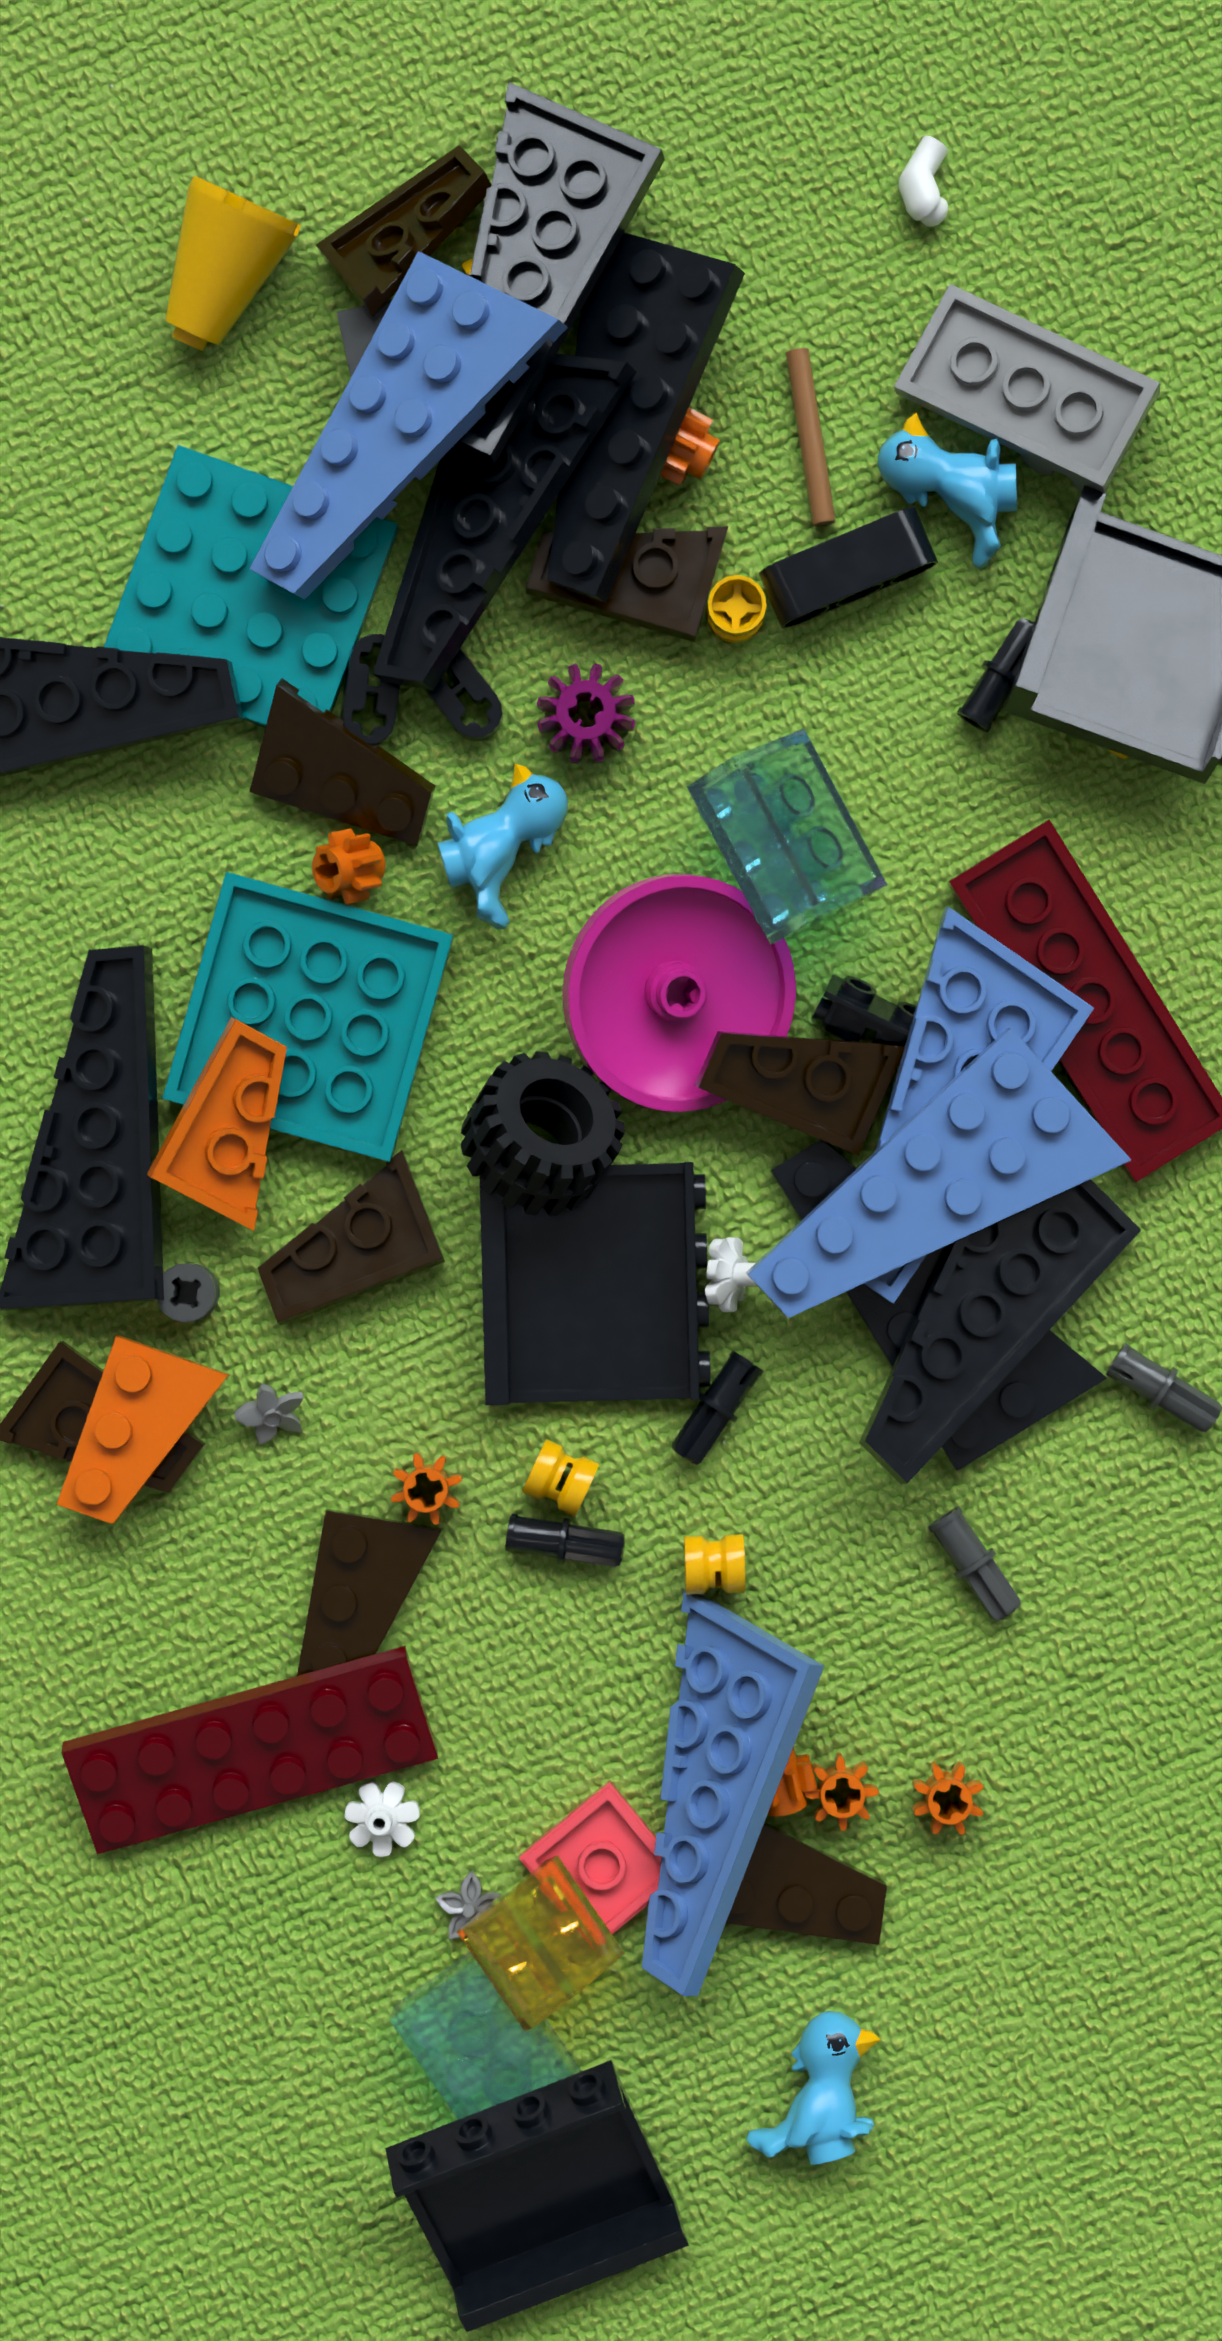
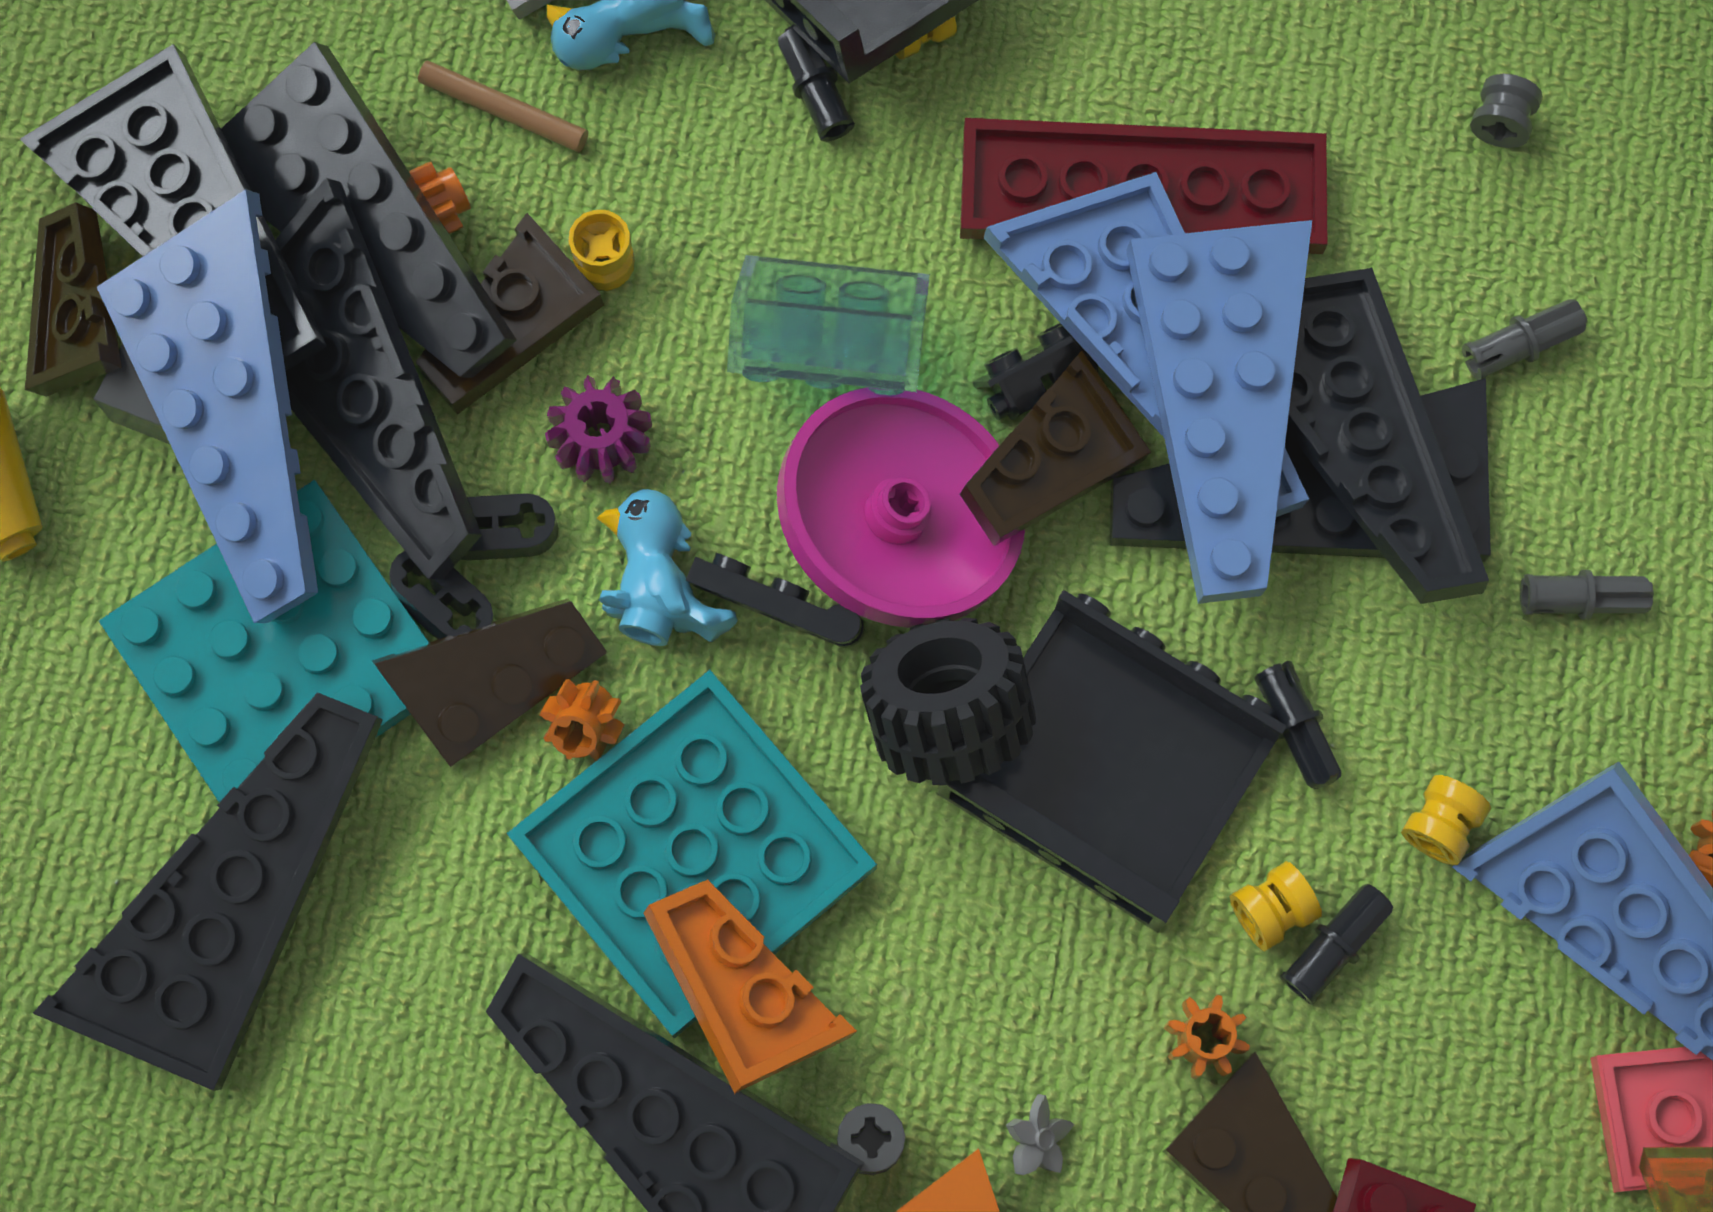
camera: 65 degrees left, 15 degrees down
dark brown wing [257,1150,445,1325] -> none
white plant [705,1237,757,1312] -> none
black beam [759,507,938,628] -> none
none -> black plate [686,553,865,648]

